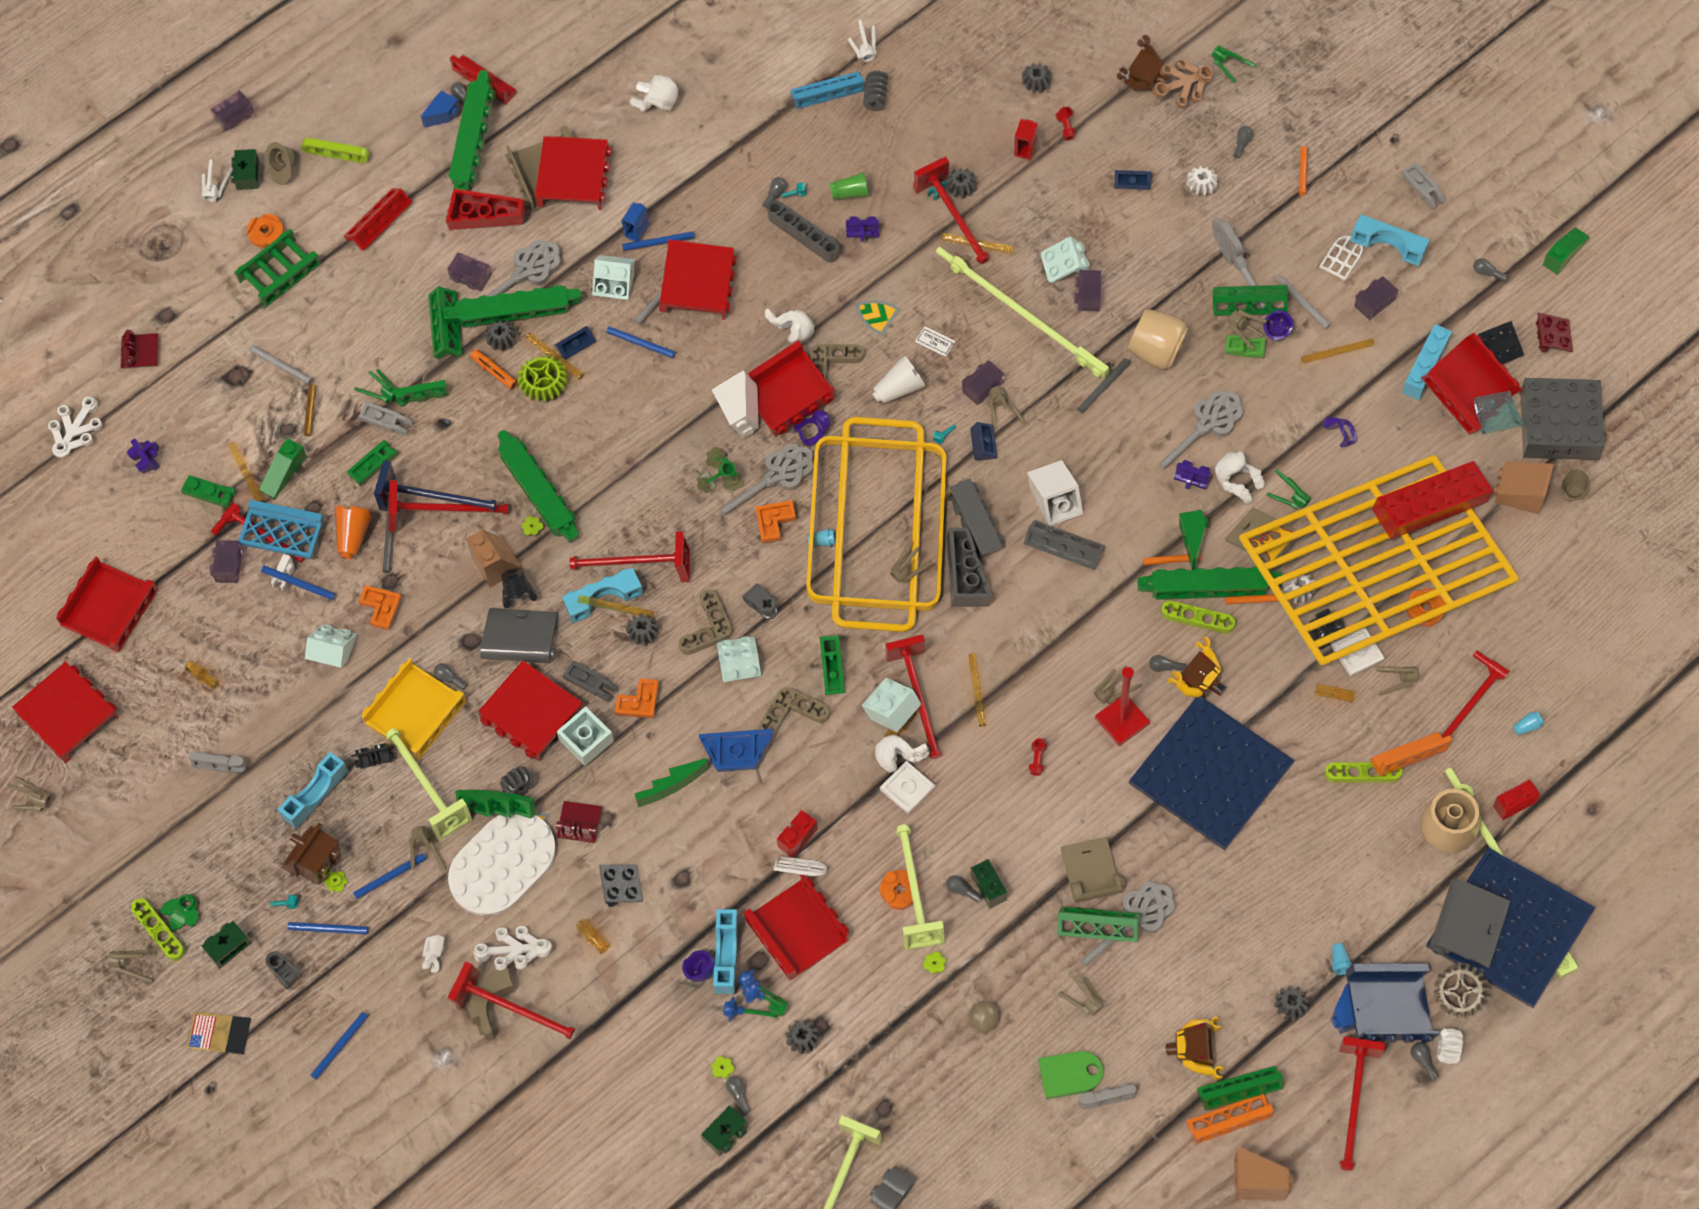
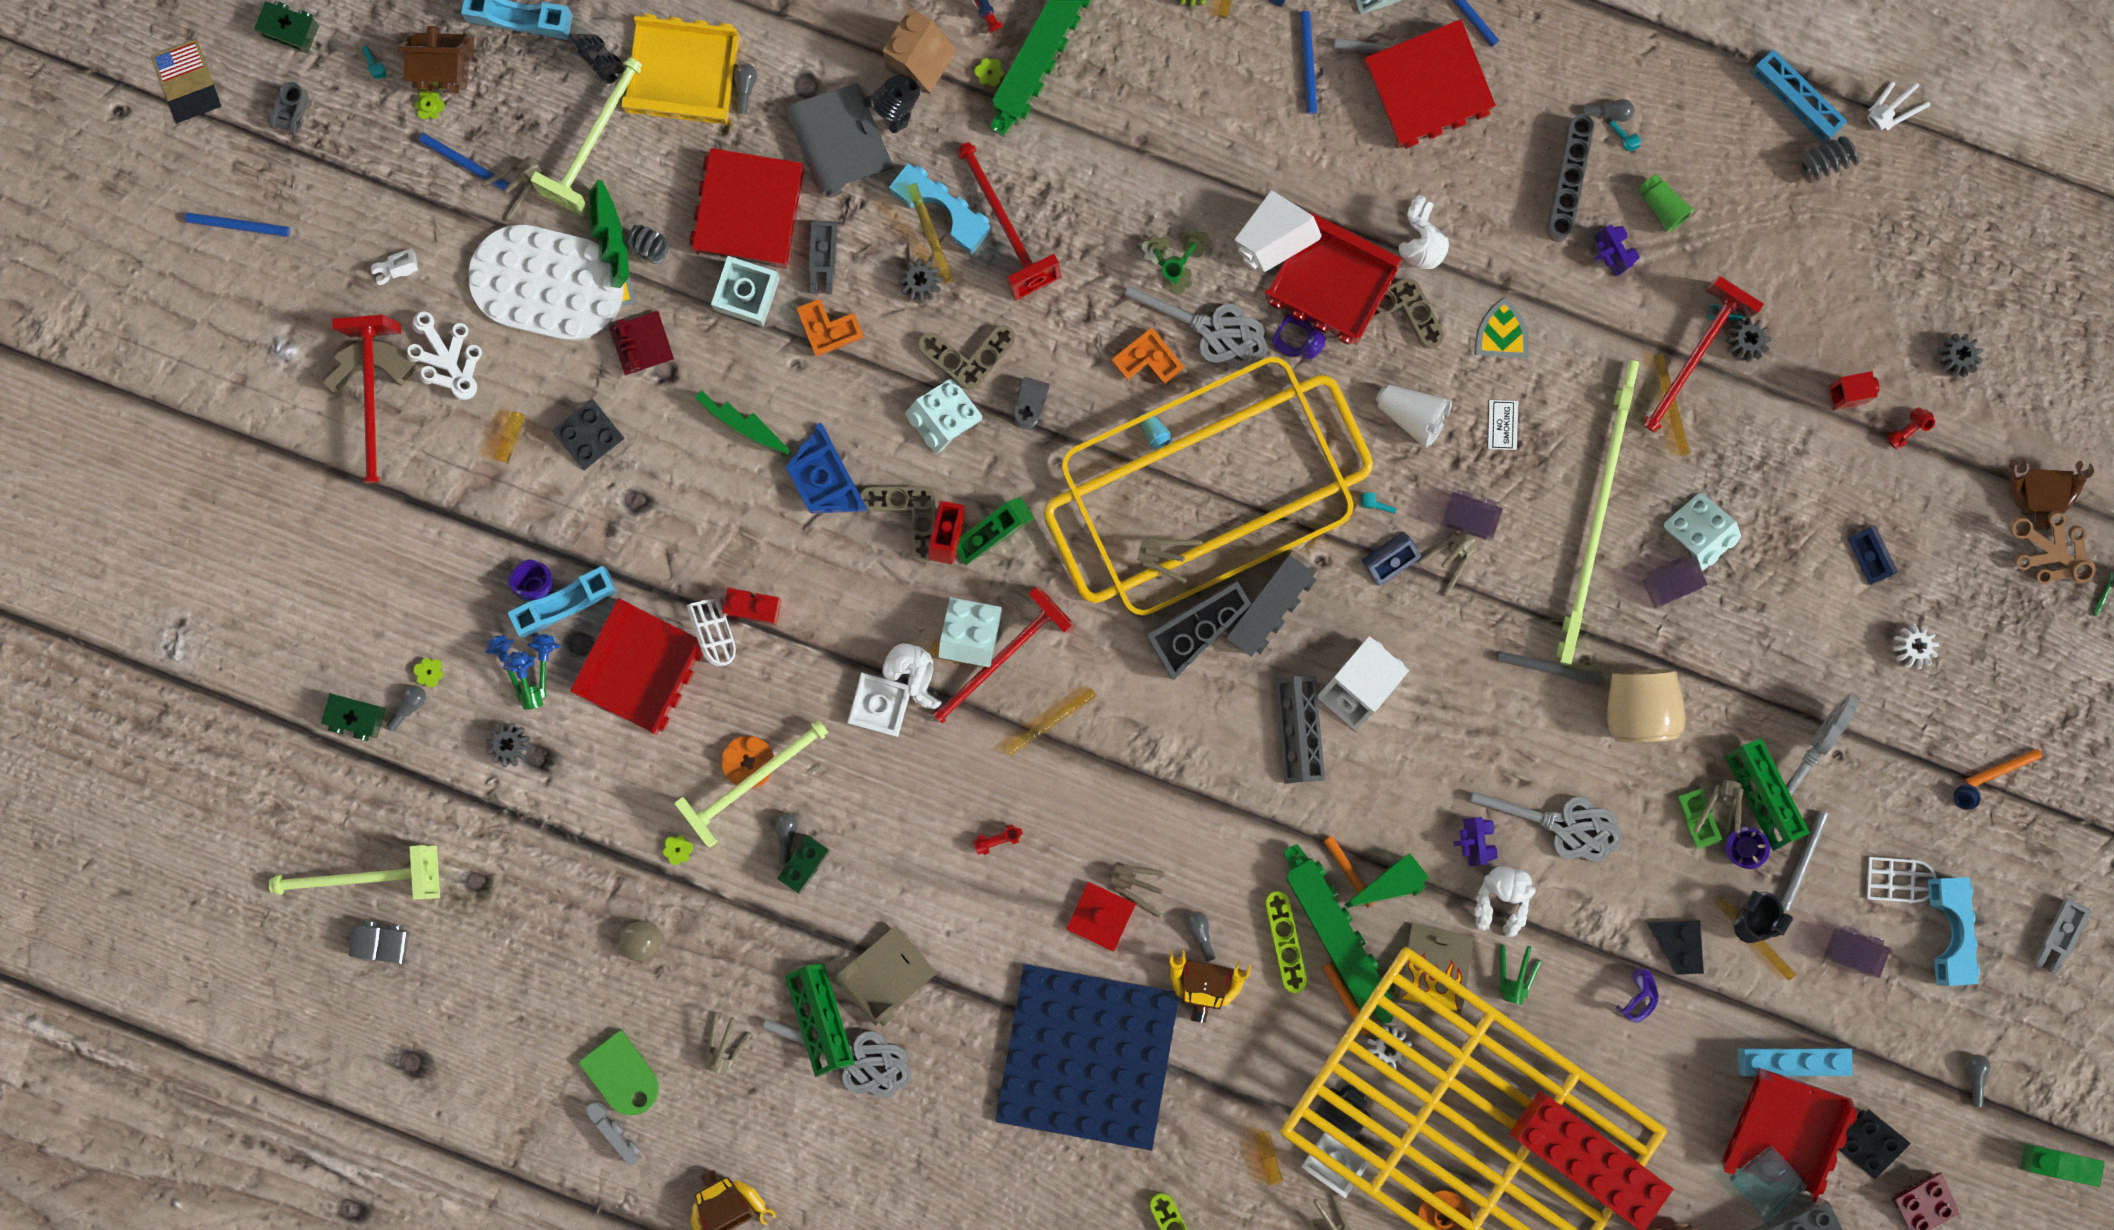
camera: 60 degrees right, 20 degrees up
blue bar [288,922,368,935] -> none
dark grey piece [1233,126,1253,158] -> none
none -> red brick [928,501,965,564]
none -> black wing [1648,920,1704,975]
none -> black piece [1733,891,1793,944]
none -> dark blue plate [1954,784,1981,810]

